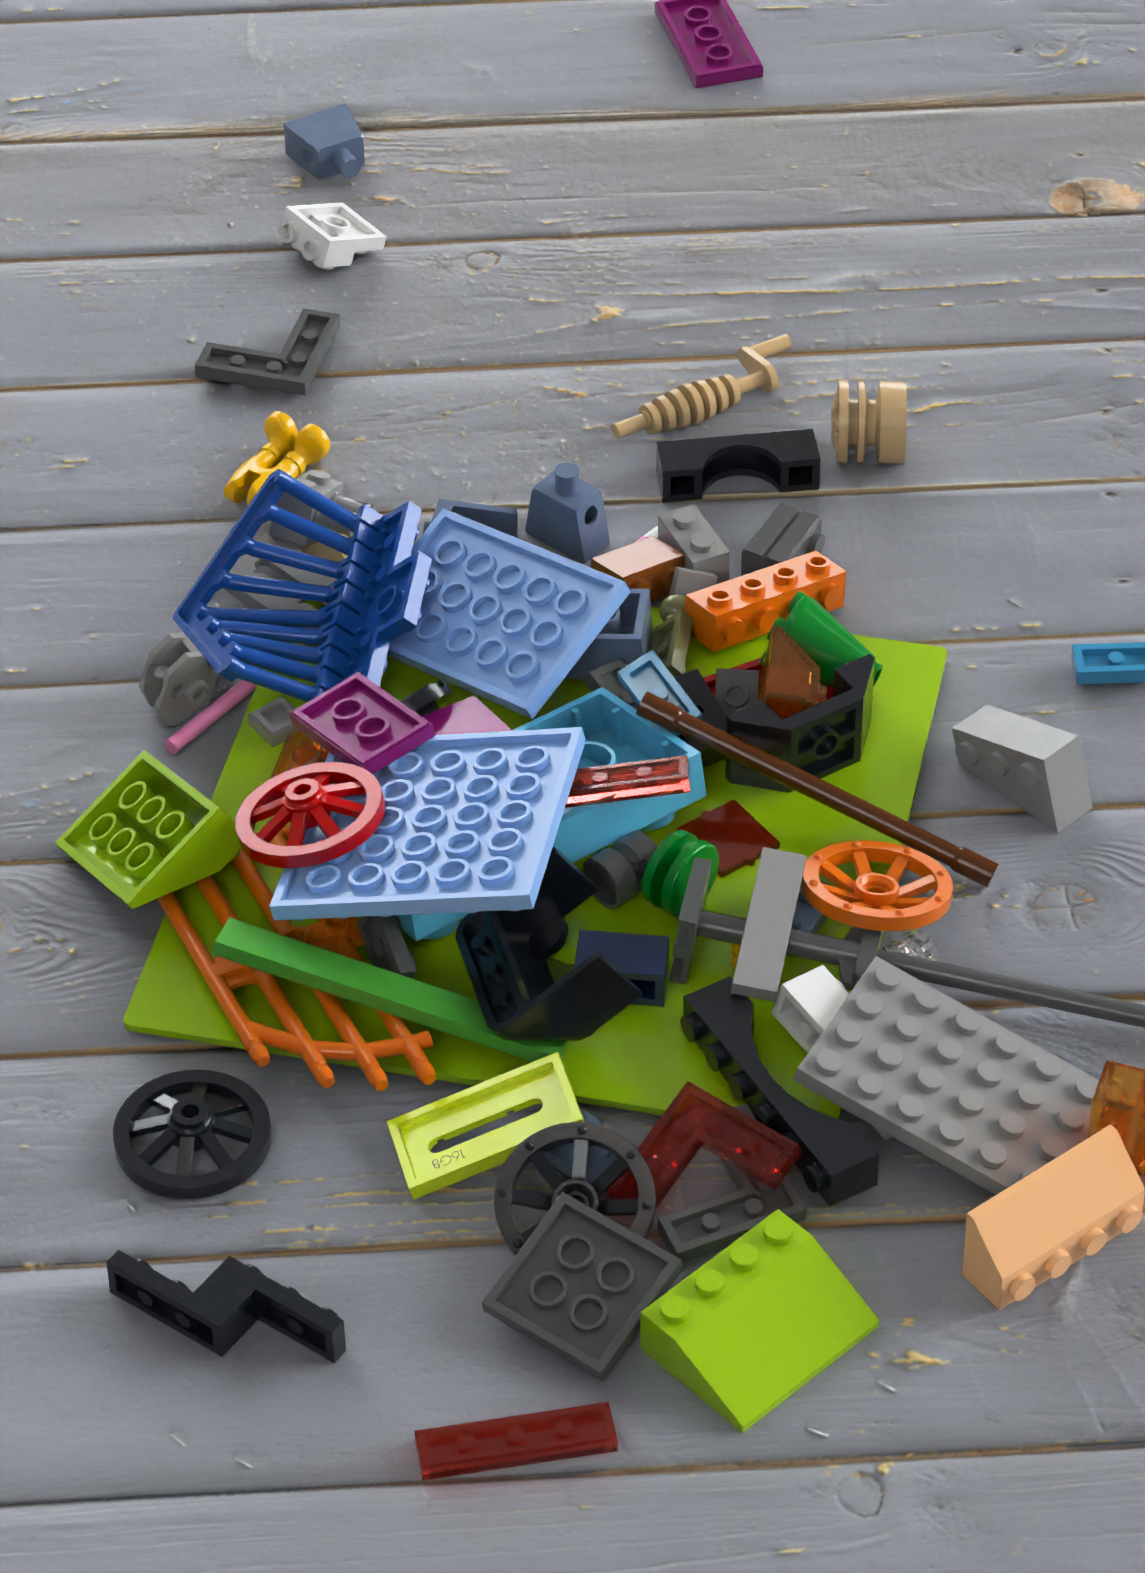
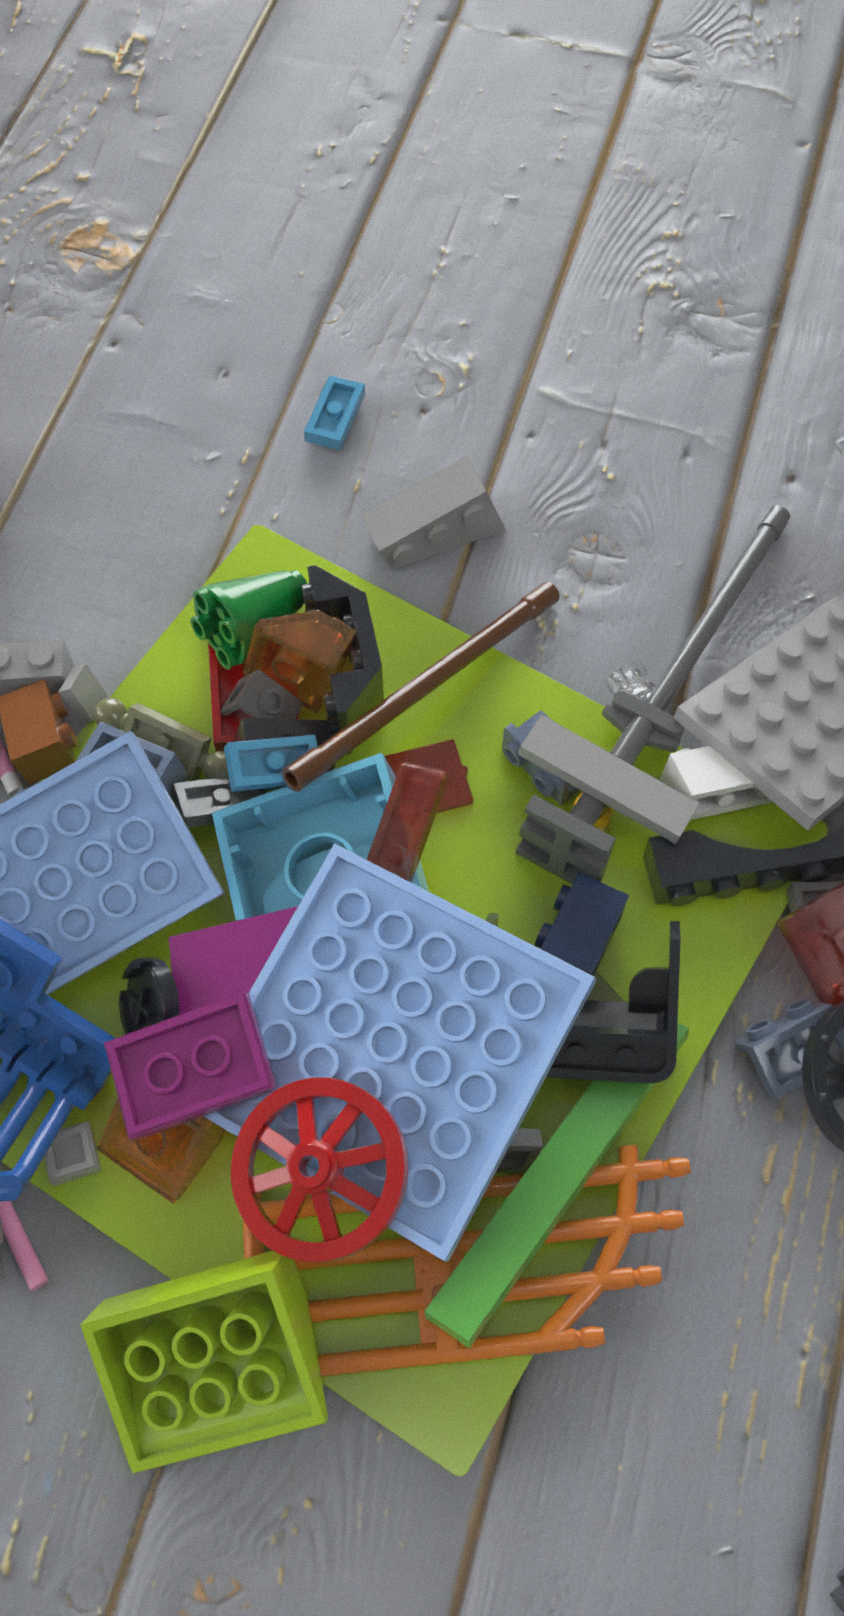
camera: 70 degrees left, 20 degrees up
black wheel [113,1070,272,1199] -> none
neon yellow piece [387,1052,585,1200] -> none
dark grey wheel [583,830,658,909] -> none
green head [642,830,719,918] -> none
orange brick [685,551,846,652] -> none
dark grey brick [741,503,825,576] -> none
orange wheel [801,840,953,931] -> none

